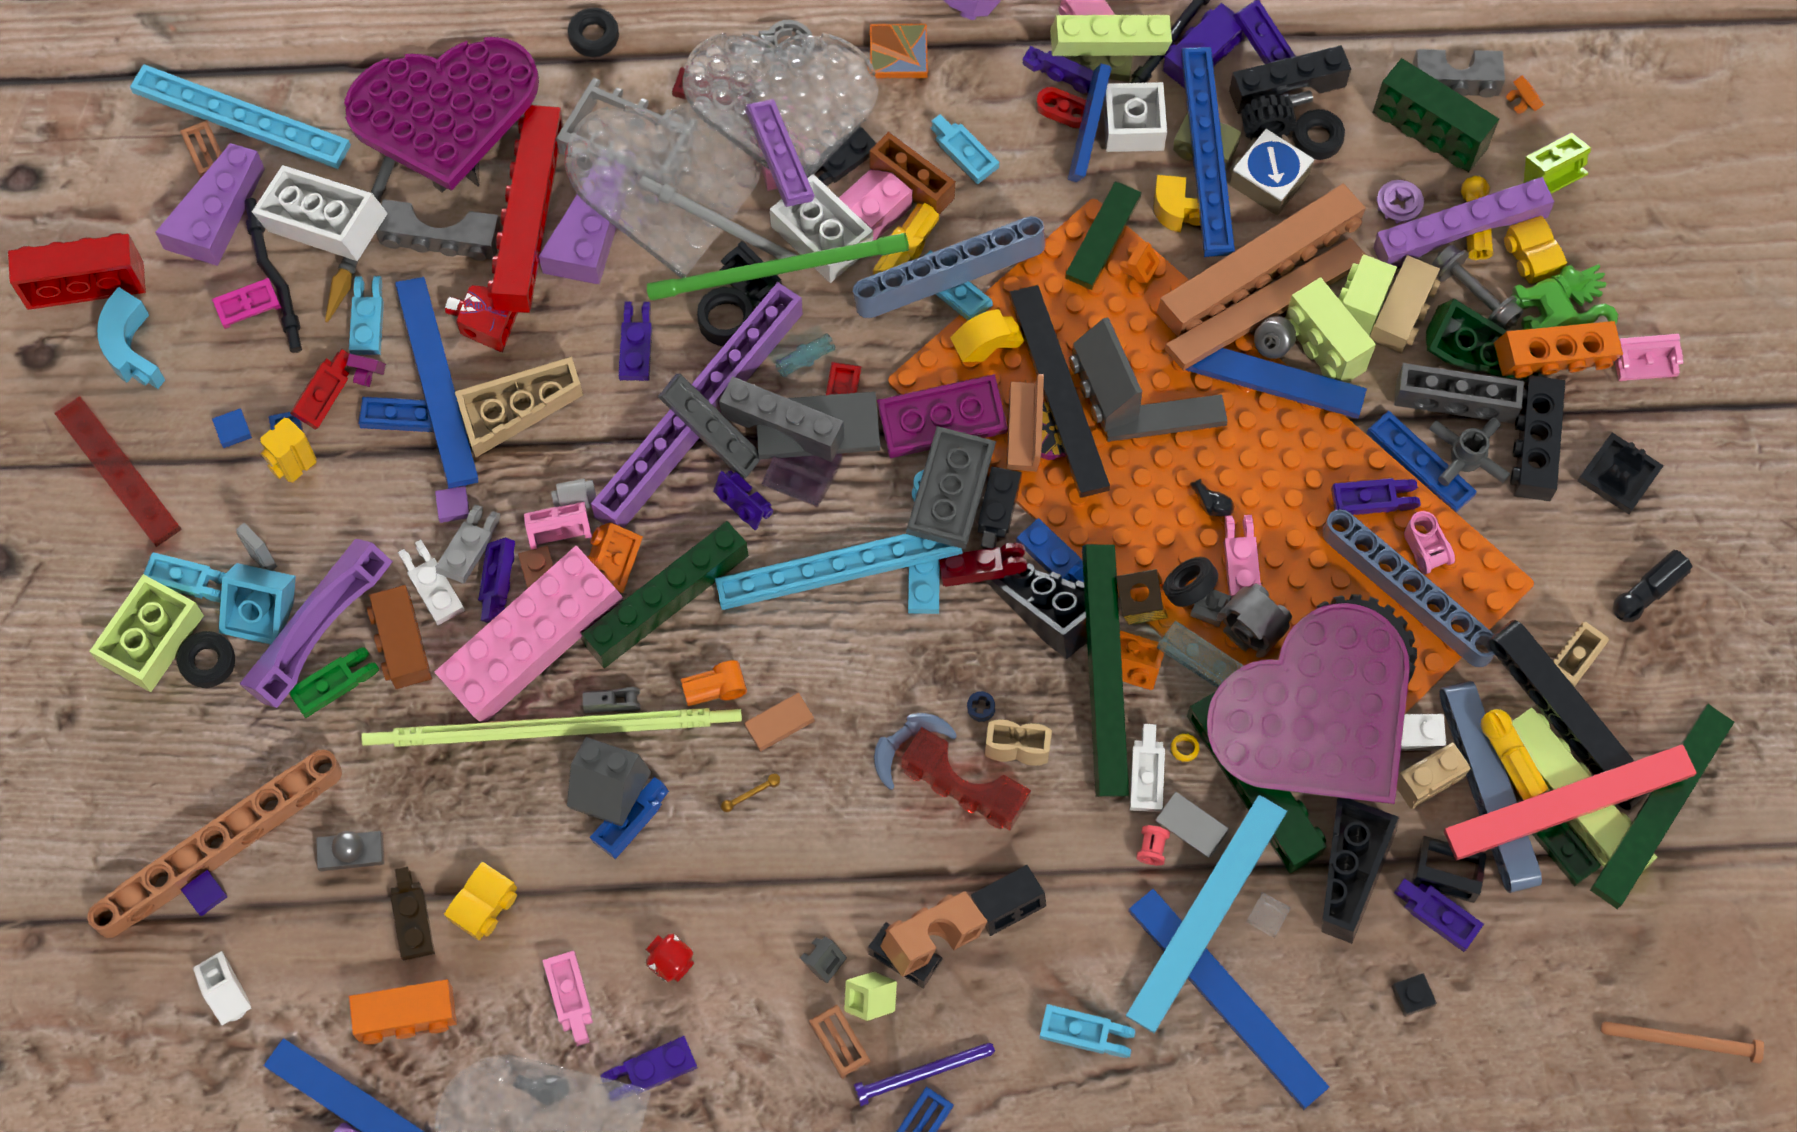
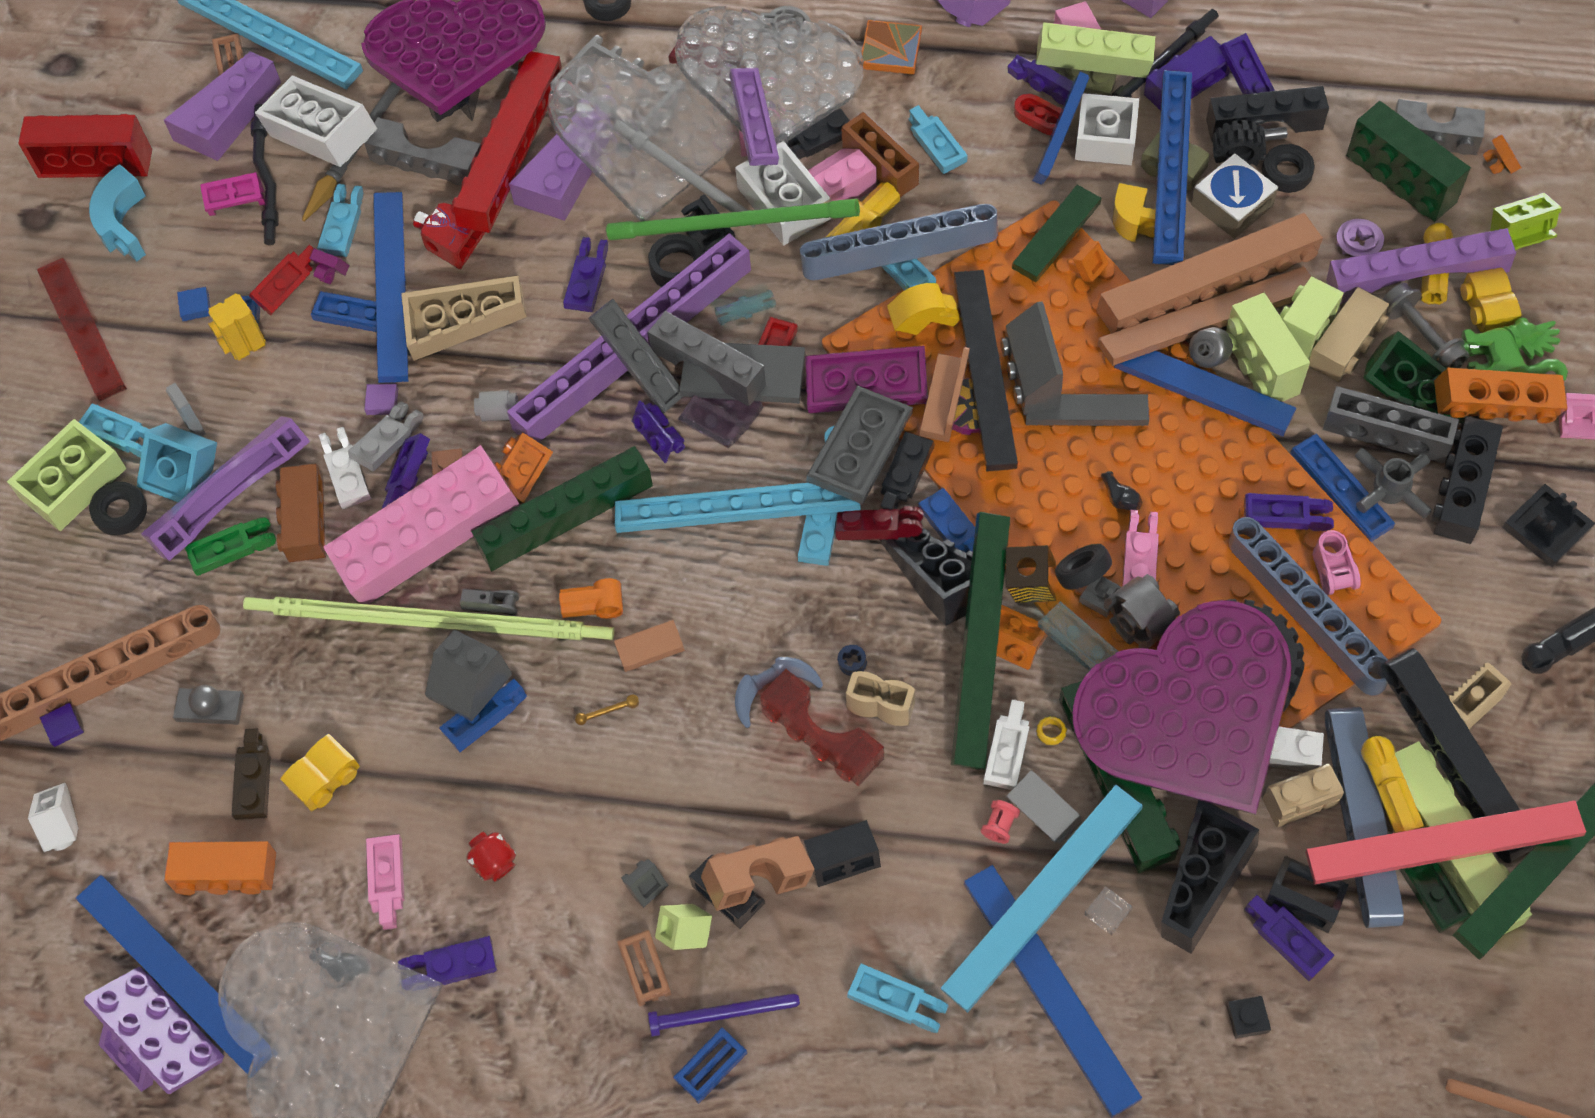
camera: 15 degrees right, 5 degrees down
bright pink hinge [524,502,592,550] -> none

